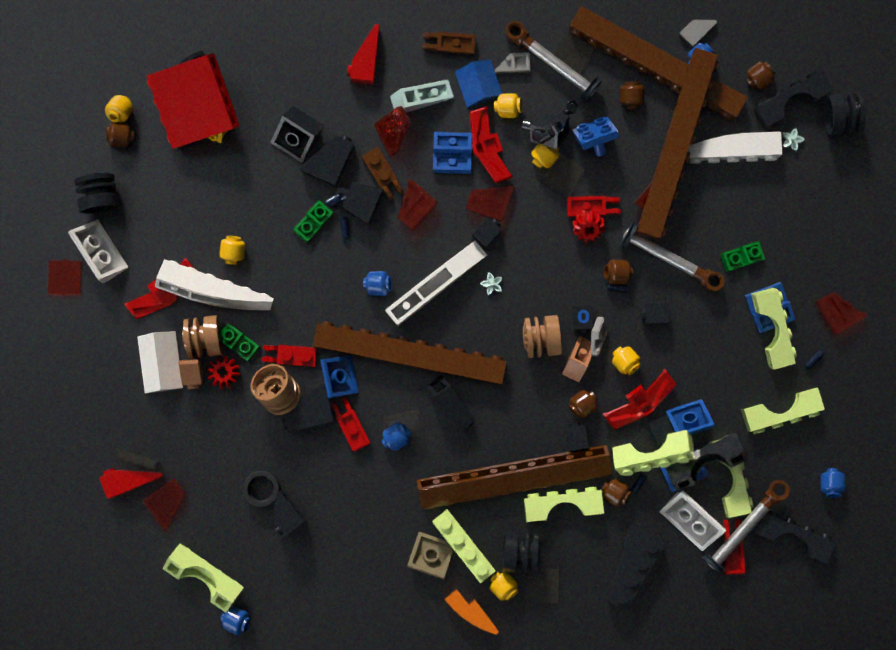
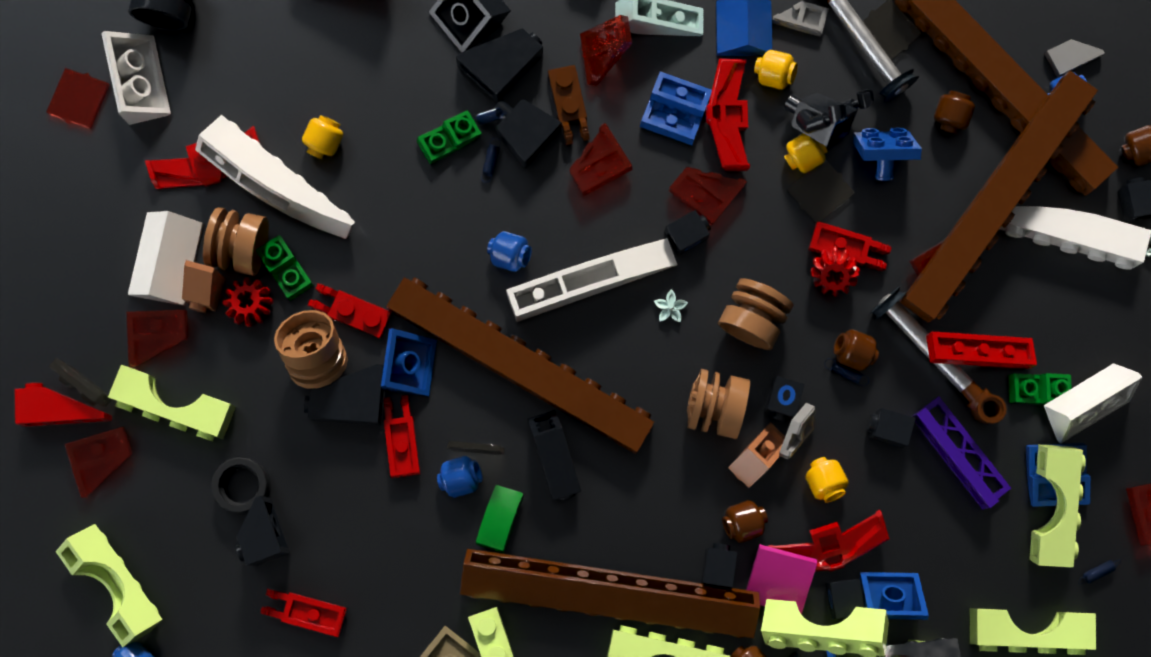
camera: 15 degrees right, 5 degrees down
none -> yellowish green arch [108,365,236,442]
none -> clear red wing [127,310,188,367]
none -> red hinge [260,588,348,637]
none -> green slope [476,485,524,553]
none -> medium nougat wheel [717,278,794,350]
none -> dark pink tile [746,544,817,614]
none -> dark purple fence [912,396,1011,510]
none -> red plate [926,331,1037,369]
none -> white slope [1044,363,1142,444]

